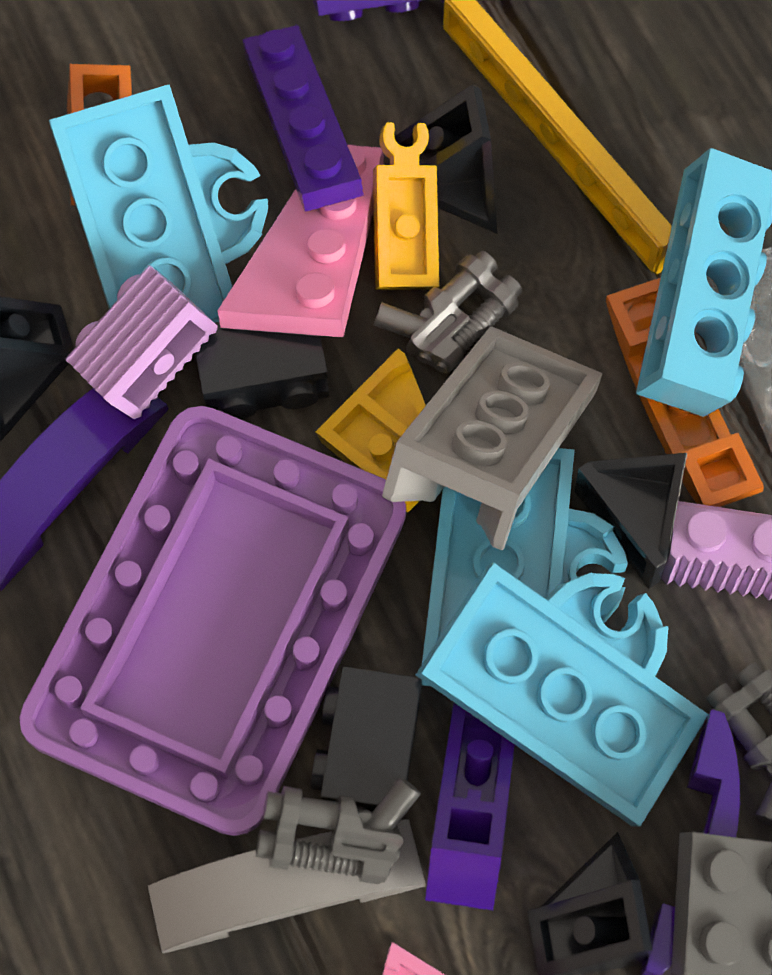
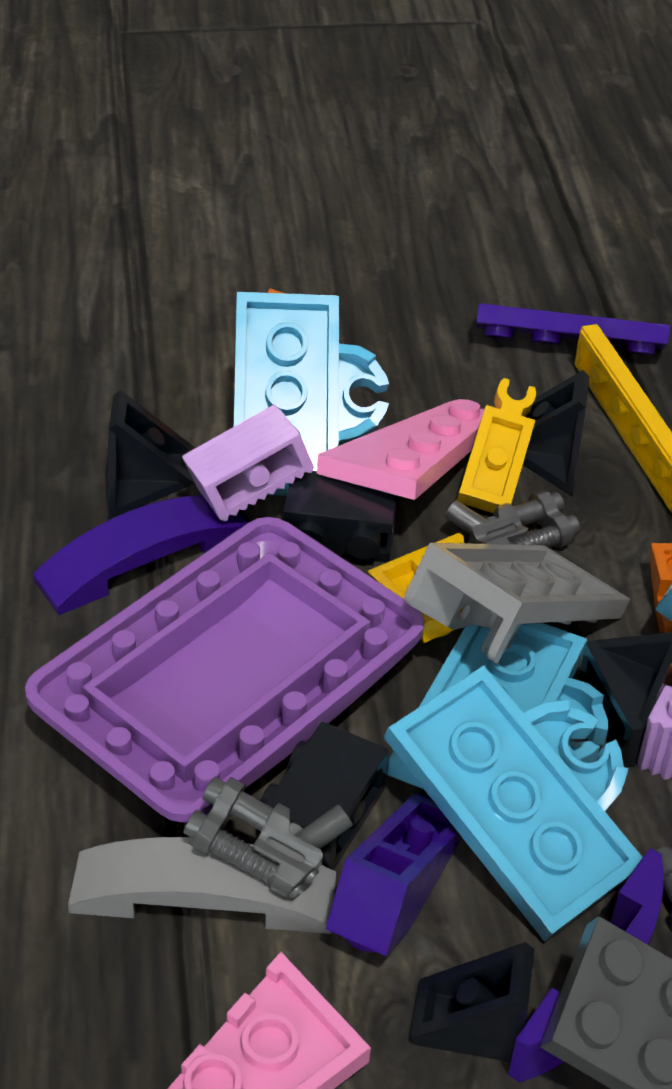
camera: 15 degrees right, 25 degrees down
dark purple plate [243,25,364,212] -> none

